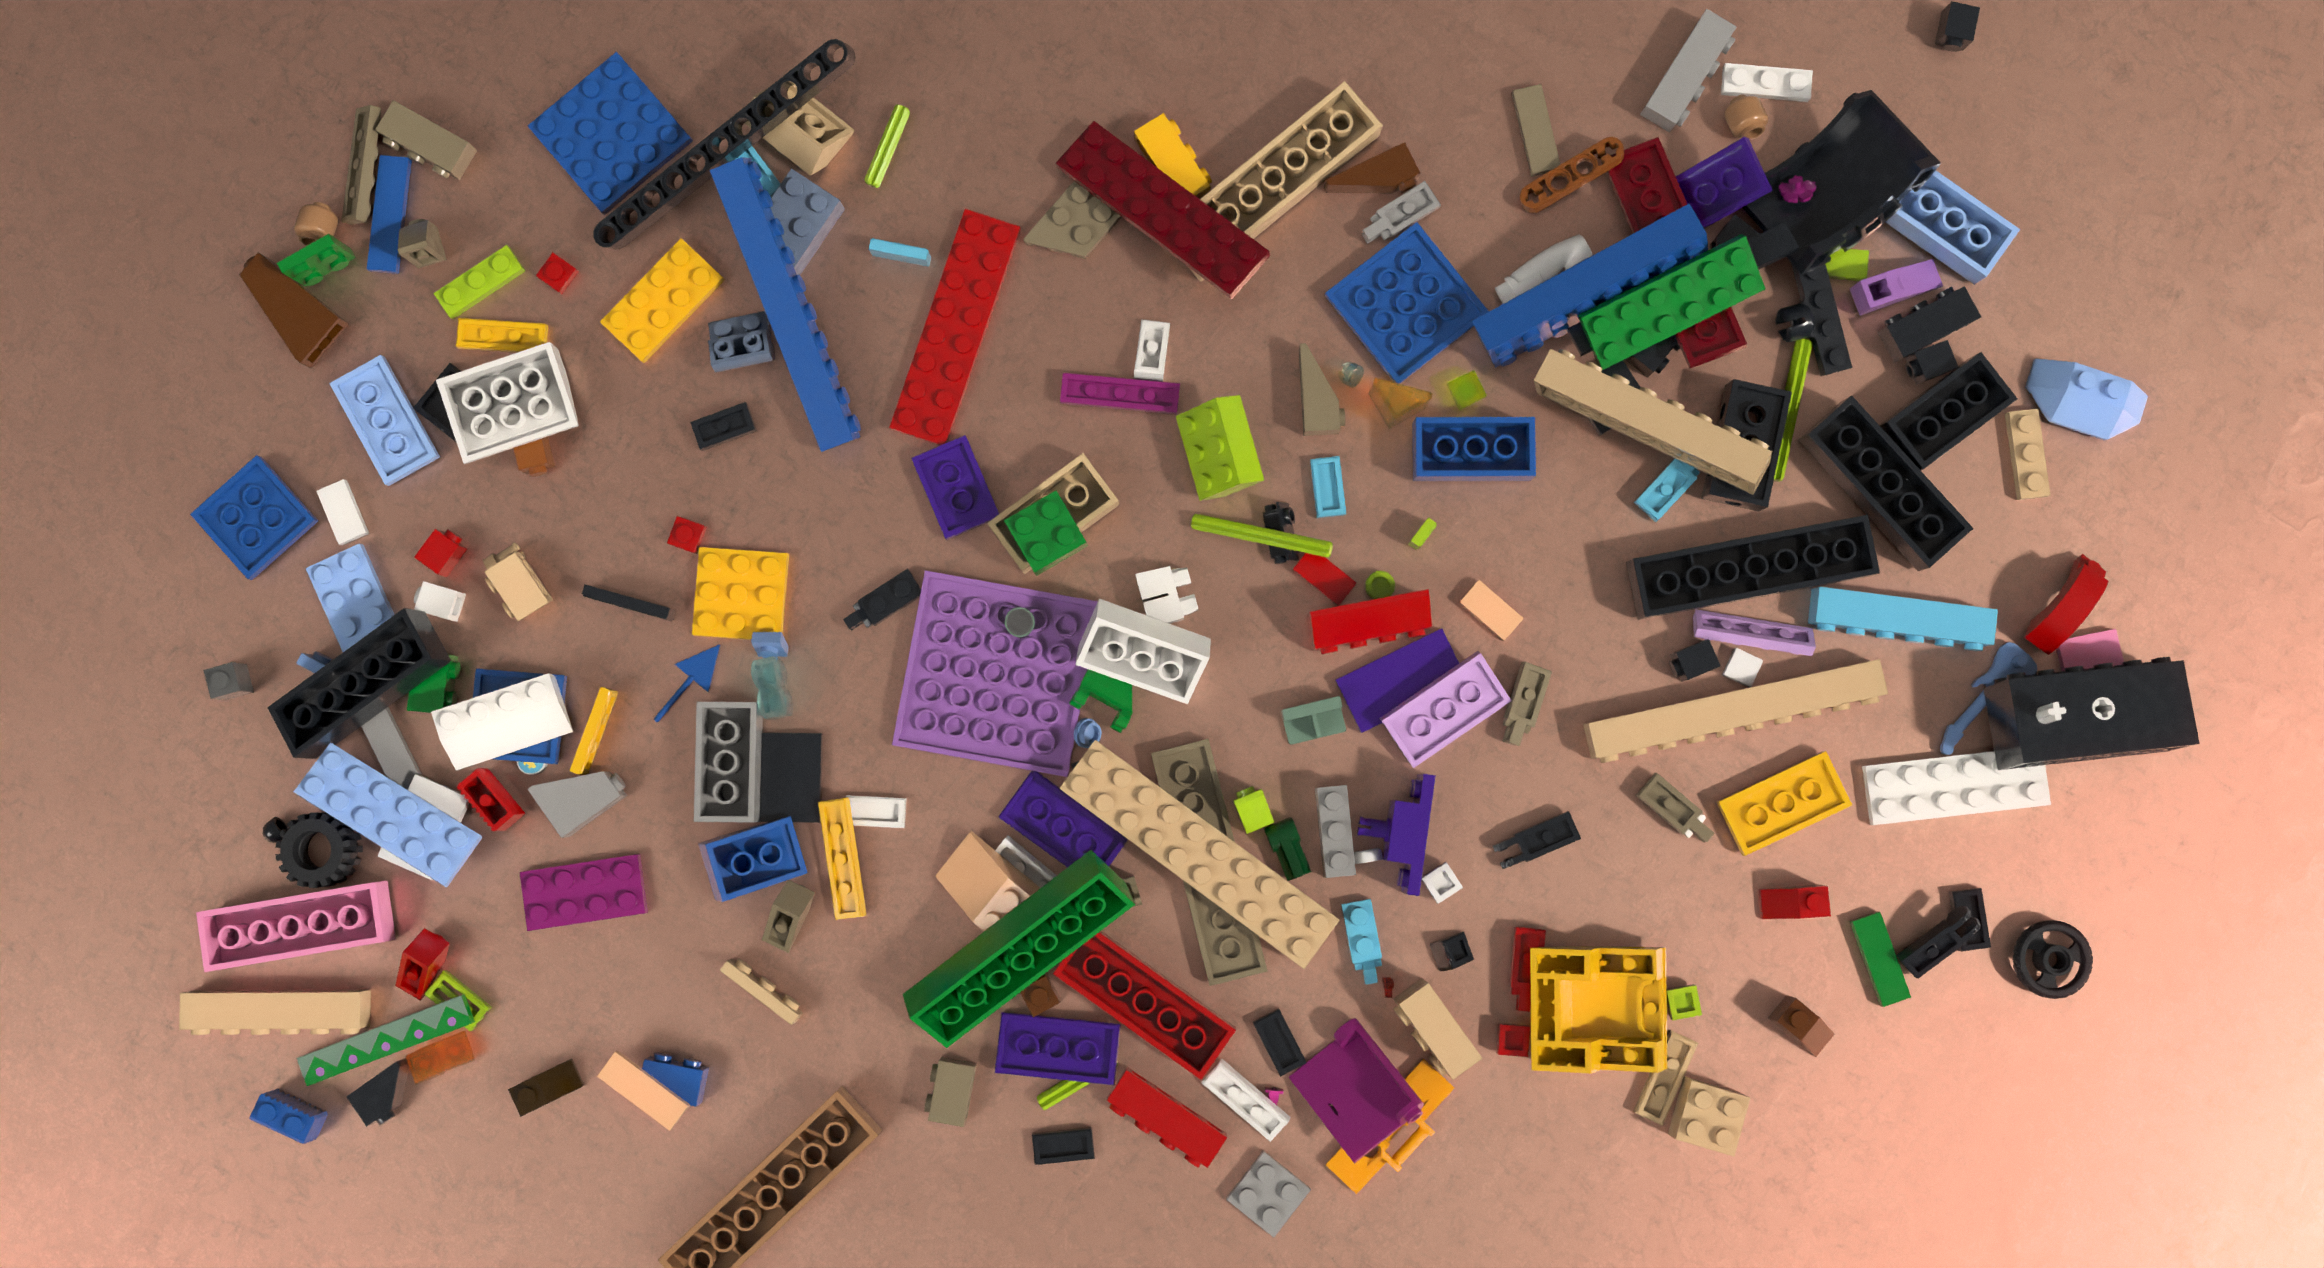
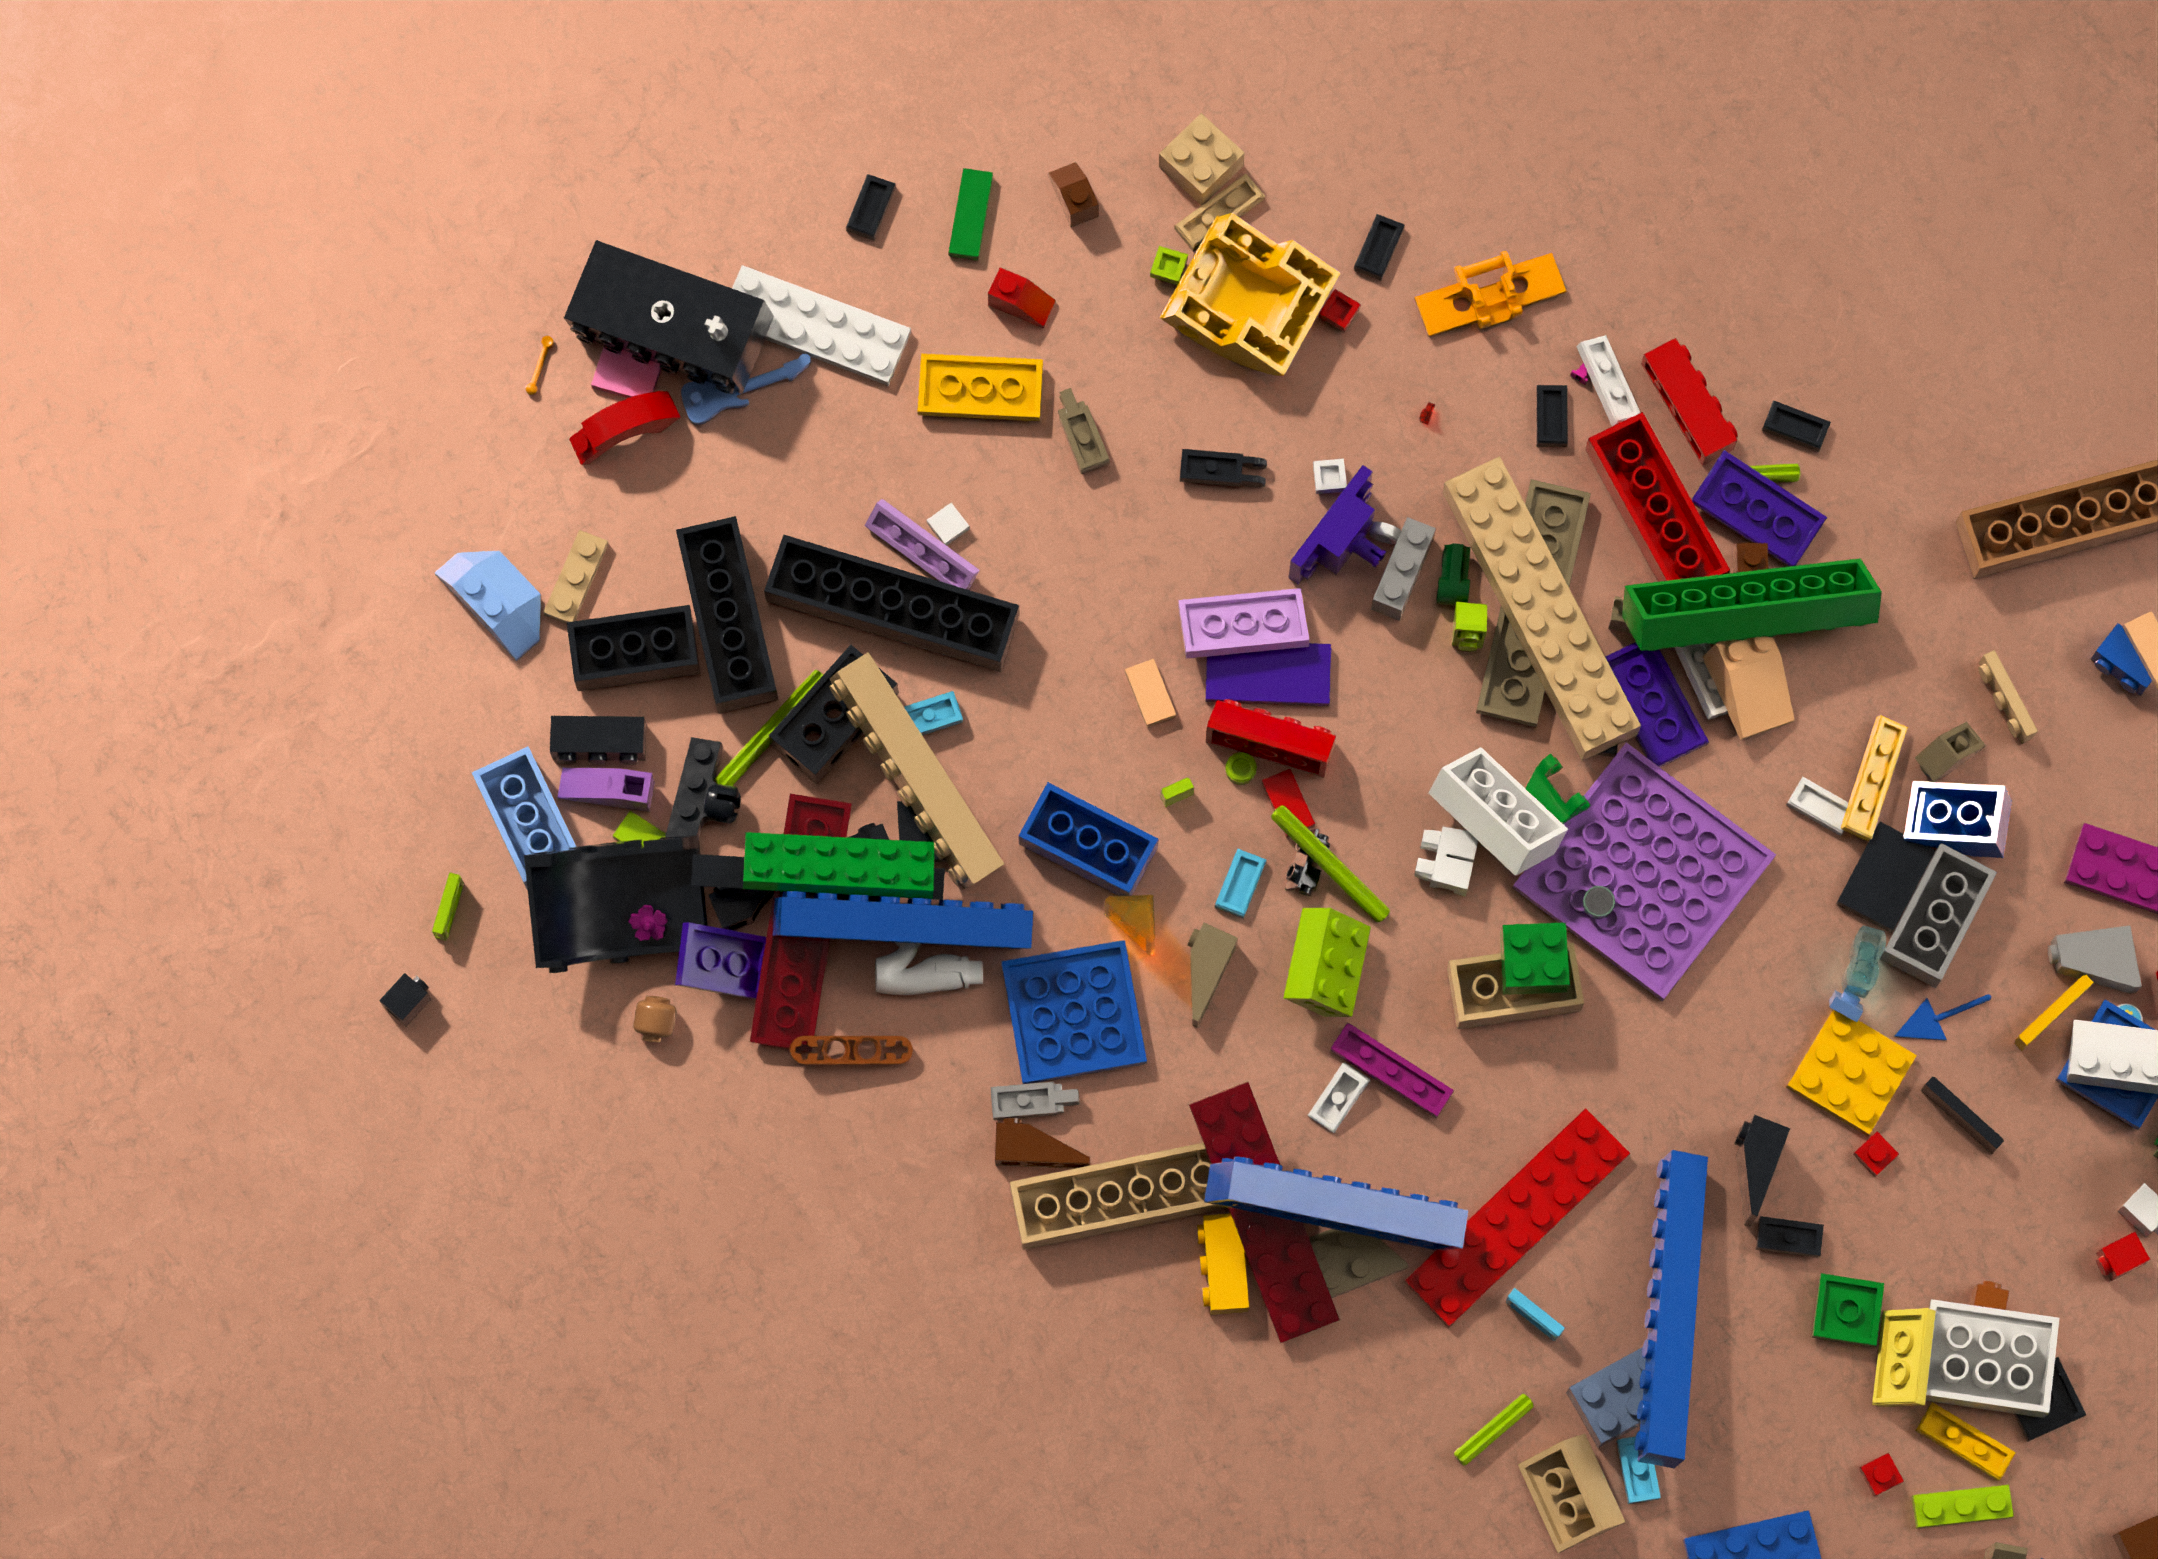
camera: 155 degrees left, 10 degrees down
light blue plate [329,355,440,486] -> none
tan hinge [483,542,553,621] -> none
black beam [593,39,856,249] -> none
yellow plate [600,238,725,363] -> none
sand blue brick [708,311,775,373] -> none
black hinge [843,568,921,631] -> none
dark purple plate [911,435,999,540] -> none
dark tan brick [924,1057,977,1127] -> none
medium blue plate [1074,718,1102,748] -> none
light grey plate [1226,1150,1311,1237] -> none
sand green panel [1281,696,1346,745] -> none
magenta door [1289,1018,1424,1164] -> none
clear light blue hinge [1338,362,1364,388] -> none
medium azure hinge [1341,899,1382,985] -> none
tan brick [1393,978,1483,1080] -> none
black slope [1430,932,1474,972] -> none
clear neon green plate [1446,370,1487,411] -> none
dark tan hinge [1503,662,1552,746] -> none
red hinge [1509,927,1546,1012] -> none
dark tan tile [1511,84,1561,177] -> none
tan brick [1583,659,1888,763] -> none
light grey brick [1640,9,1736,133] -> none
black brick [1669,639,1721,682] -> none
white plate [1721,63,1813,102] -> none
medium azure brick [1808,587,1998,651] -> none
black hinge [1896,906,1981,979] -> none
black brick [1905,340,1958,385] -> none
black wheel [2013,920,2093,999] -> none
none -> lime tile [432,872,464,941]
none -> light orange hinge [525,336,554,395]
none -> brick [1204,1157,1469,1250]
none -> black tile [1354,214,1405,281]
none -> black slope [1734,1114,1791,1227]
none -> green plate [1812,1273,1884,1348]
none -> light yellow tile [1872,1308,1936,1407]

